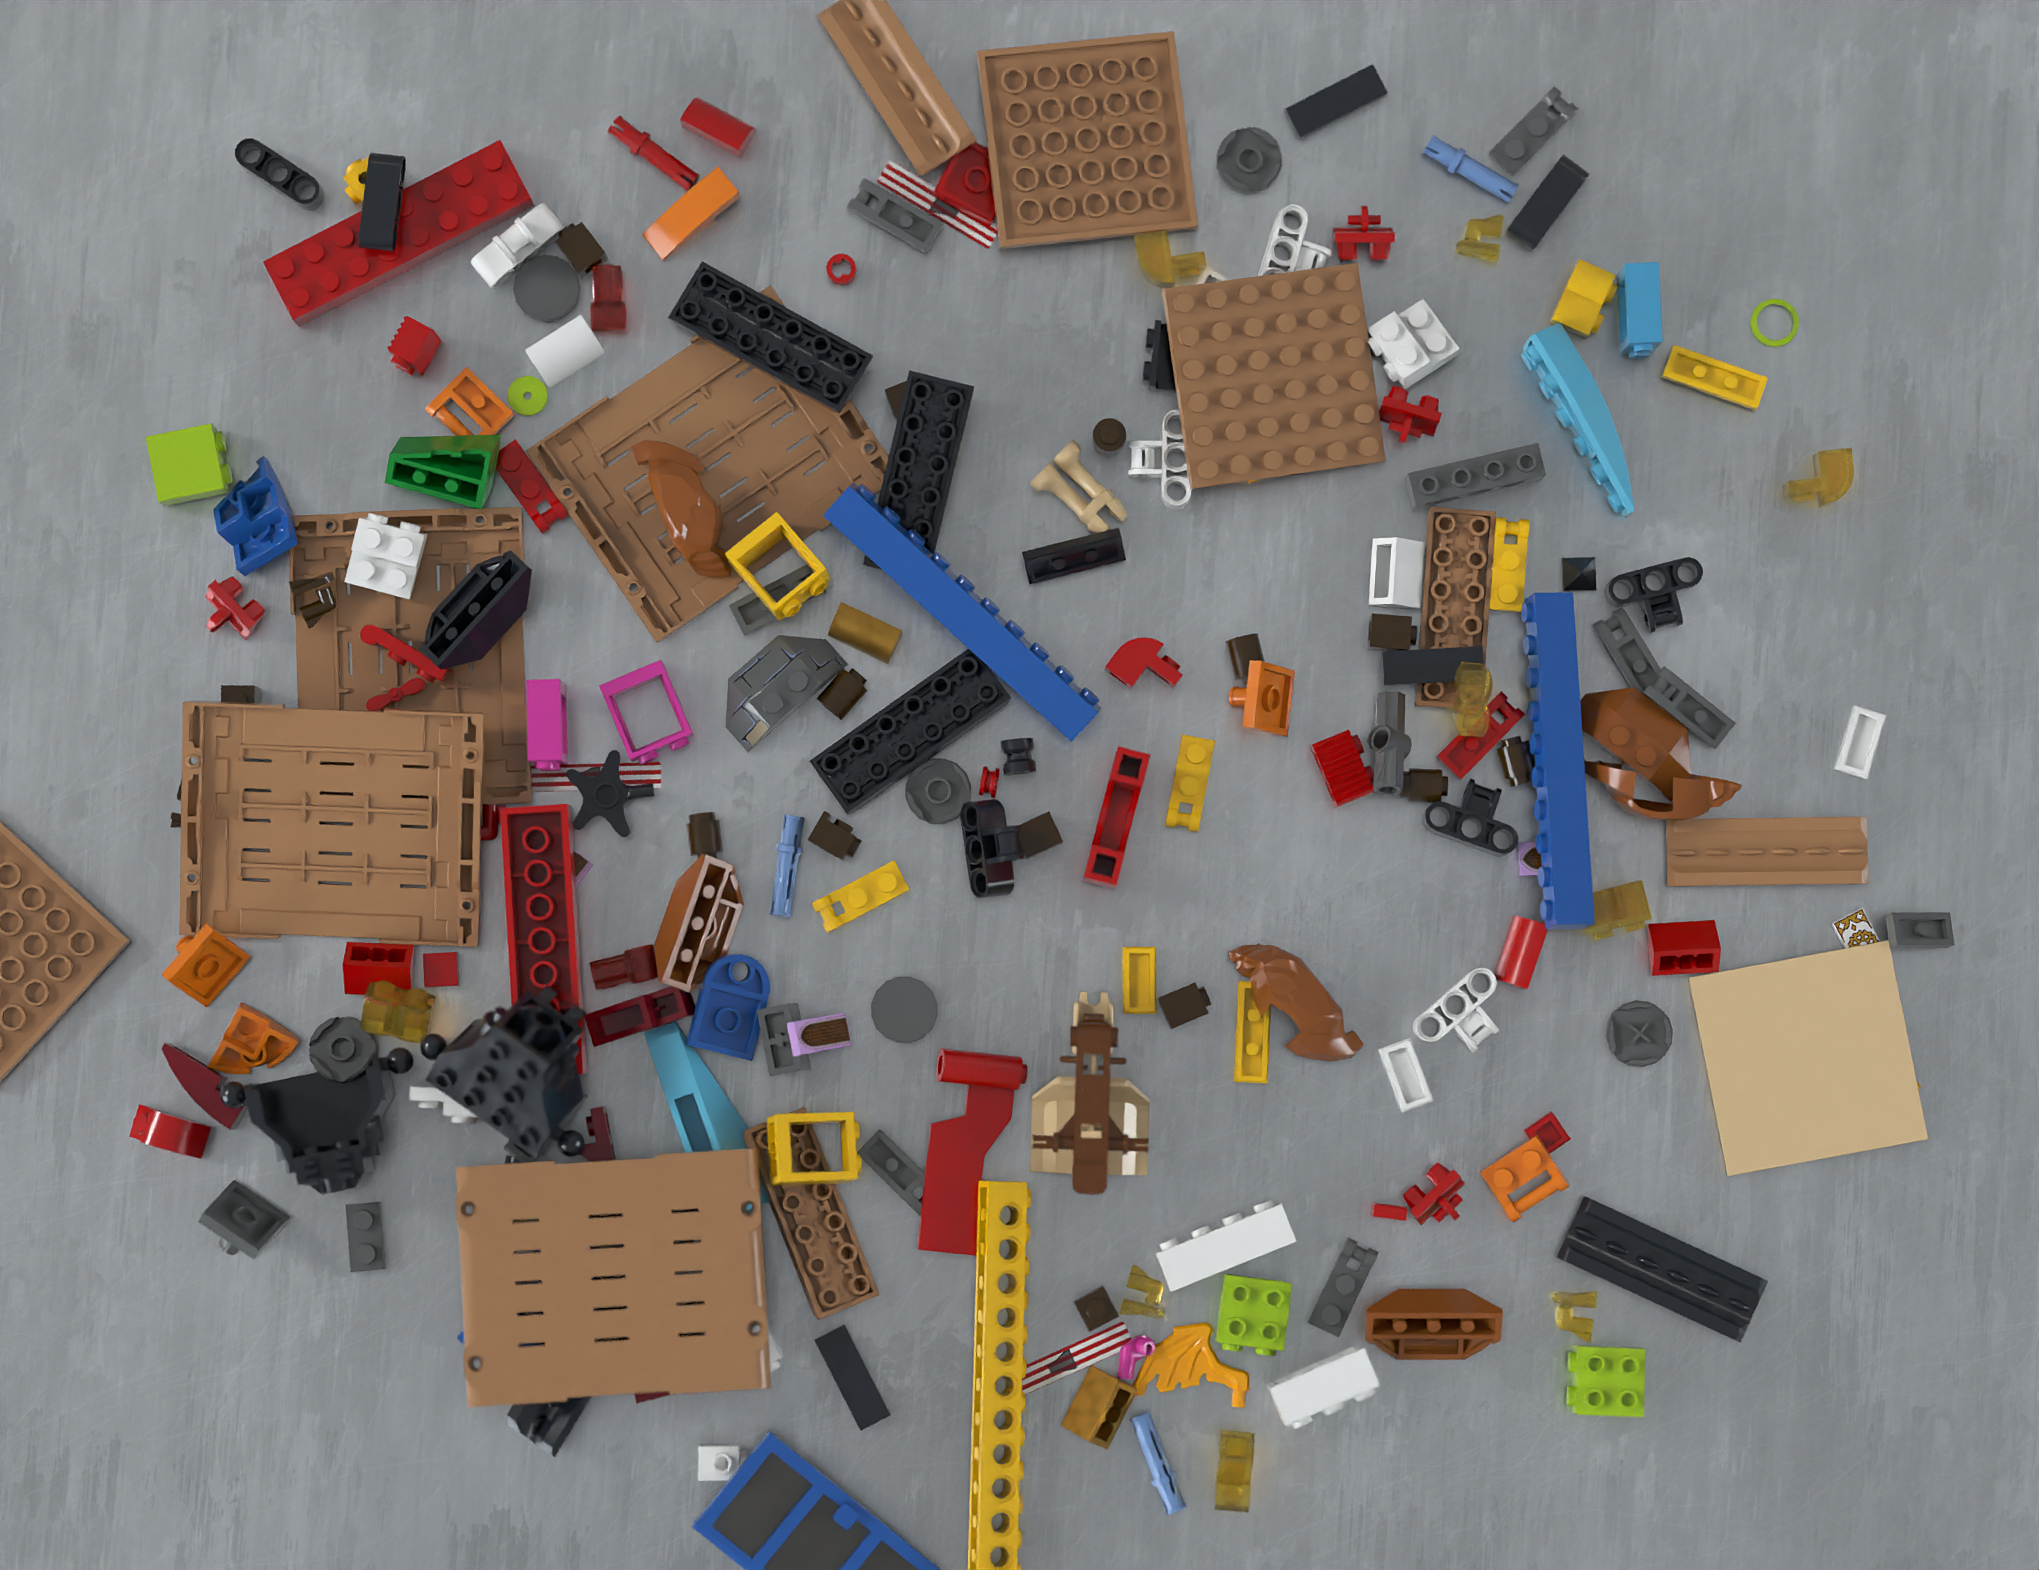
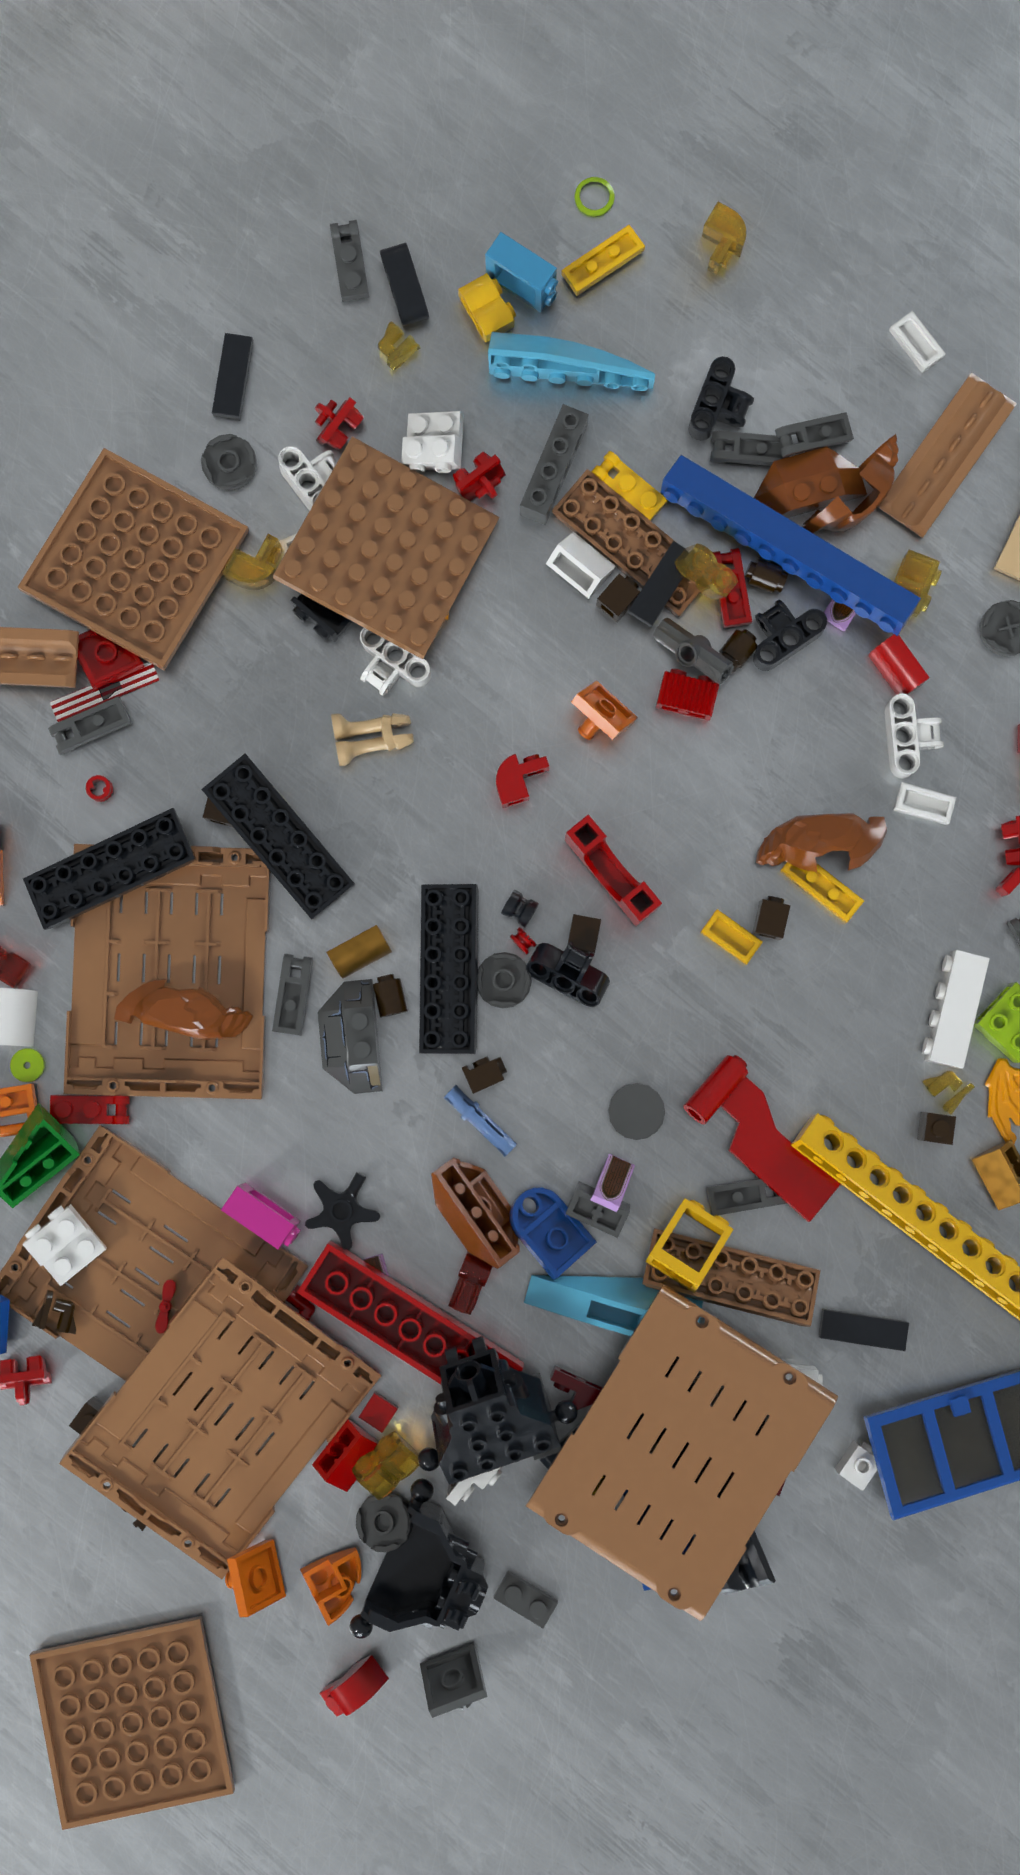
camera: 45 degrees left, 0 degrees up
dark red slope [161,1043,248,1130] -> none
red plate [360,624,451,683] -> none
black wedge [420,550,532,670] -> none
sticker [531,762,661,792] -> none
dark red slope [584,986,695,1047] -> none
dark pink window [599,660,694,765] -> none
dark brown brick [686,812,723,859] -> none
yellow window [725,512,831,622] -> none
yellow plate [811,860,910,933] -> none
blue brick [823,483,1101,742] -> none
sticker [1003,1322,1132,1395] -> none
black tile [1022,528,1126,584] -> none
piece [1030,991,1150,1195] -> none
dark brown brick [1092,418,1126,457] -> none
dark pink arm [1117,1335,1155,1380] -> none
yellow plate [1165,734,1215,833] -> none
dark brown brick [1225,633,1265,685] -> none
medium blue pin [1423,134,1519,203] -> none
black slope [1562,557,1597,592] -> none
red brick [1648,920,1721,976] -> none

